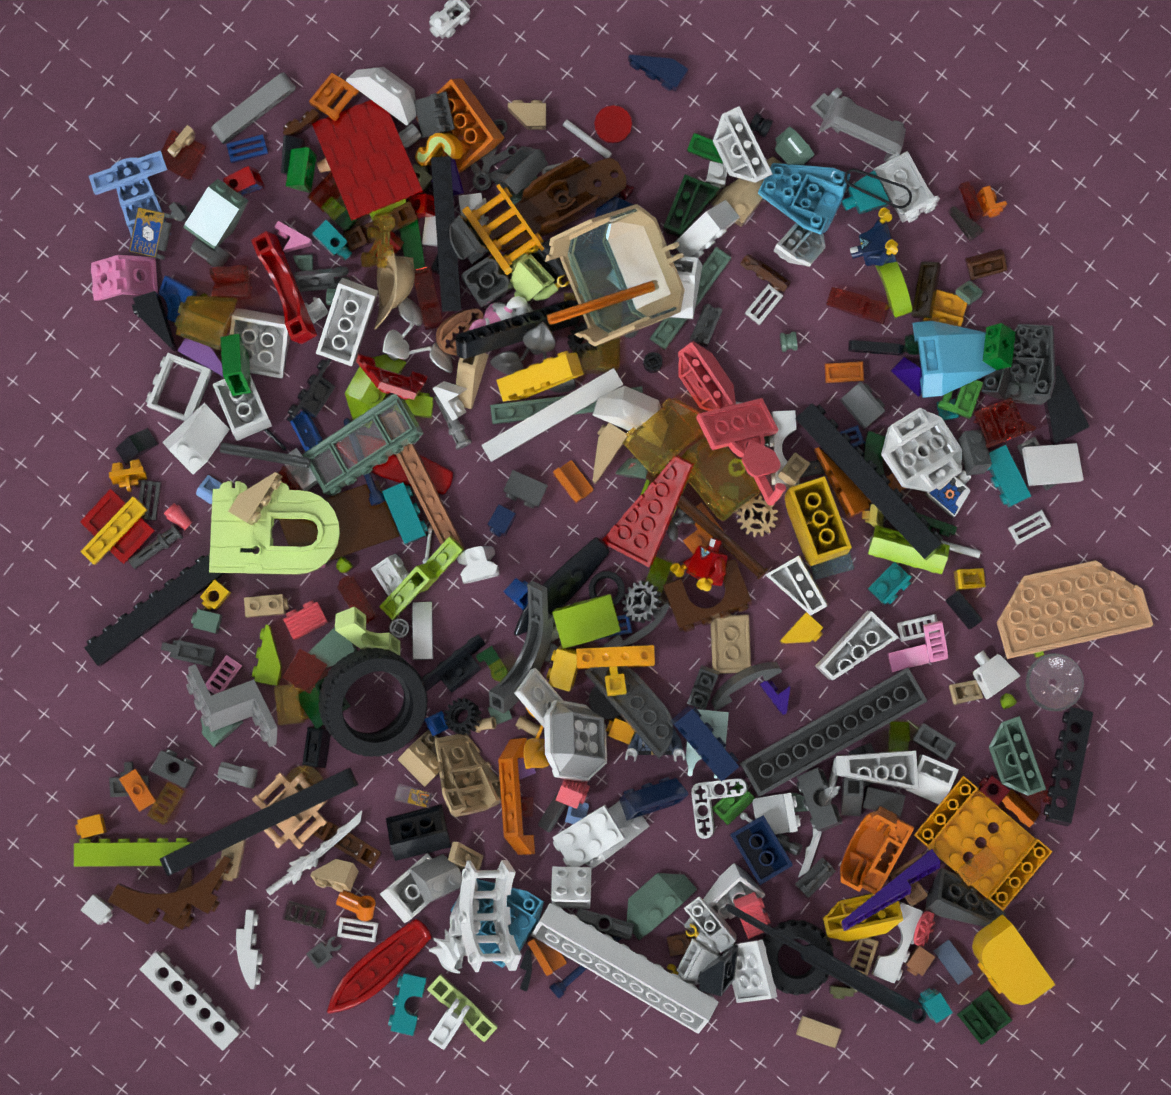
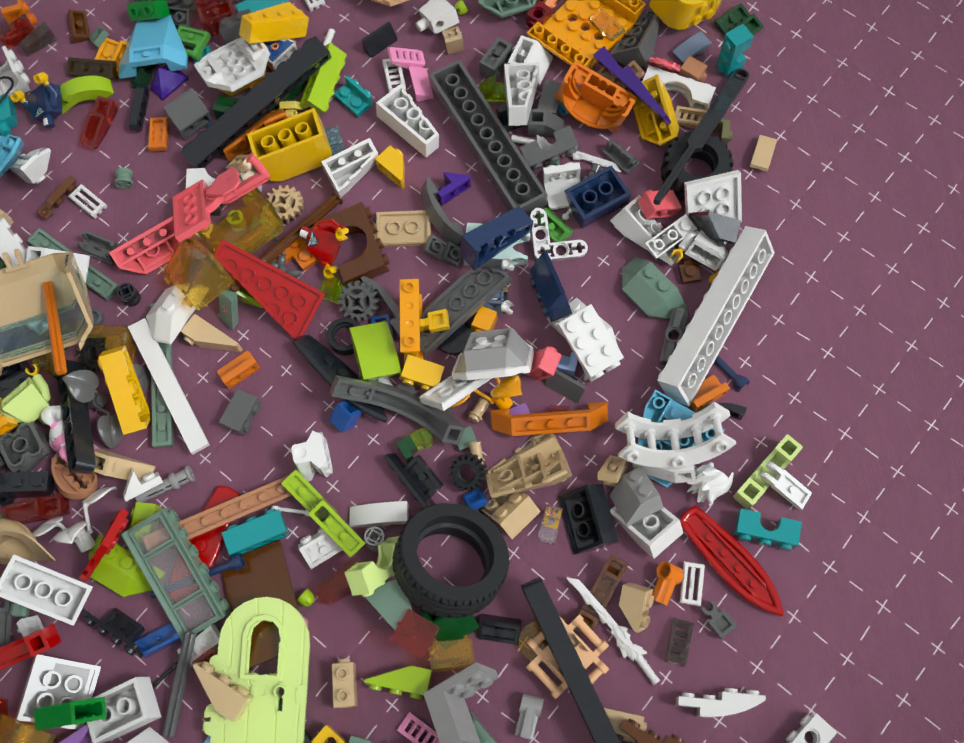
camera: 85 degrees left, 15 degrees down
coral brick [283,600,329,640] -> none
dark blue brick [487,504,516,537] -> none
white bracket [551,866,591,909] -> none
yellow slope [954,568,986,591] -> none
none -> yellow wedge [239,2,309,44]

